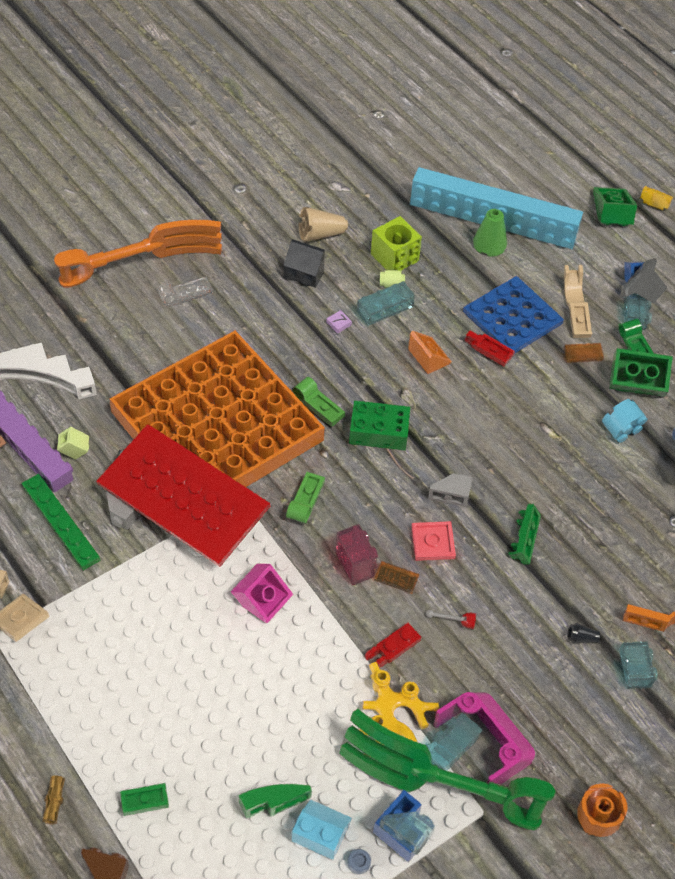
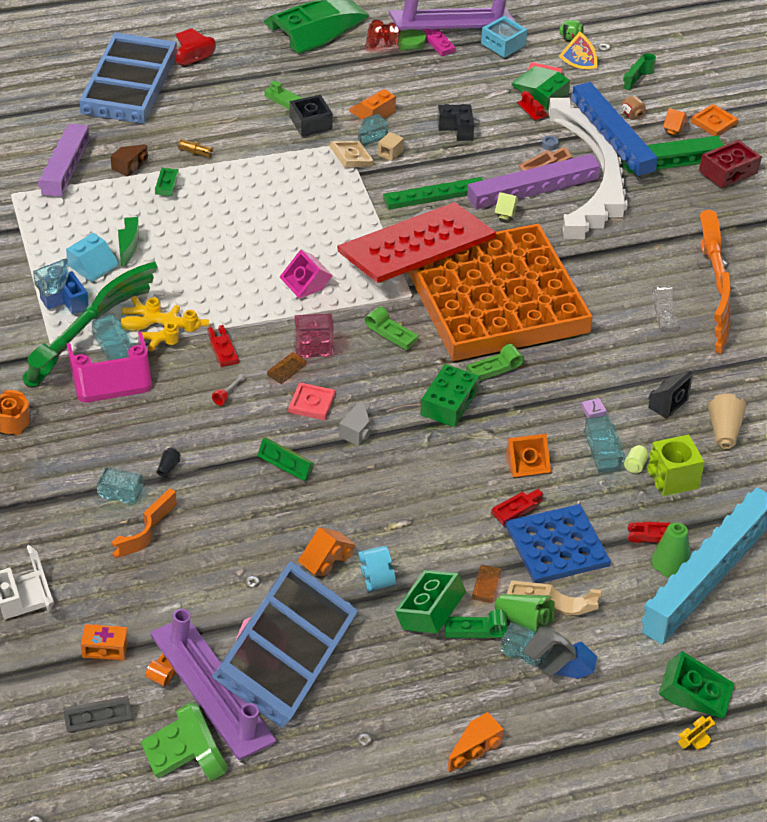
camera: 110 degrees right, 10 degrees down
none -> orange brick [298,527,356,577]
none -> bright green cone [495,594,555,635]
none -> red hinge [627,521,684,543]

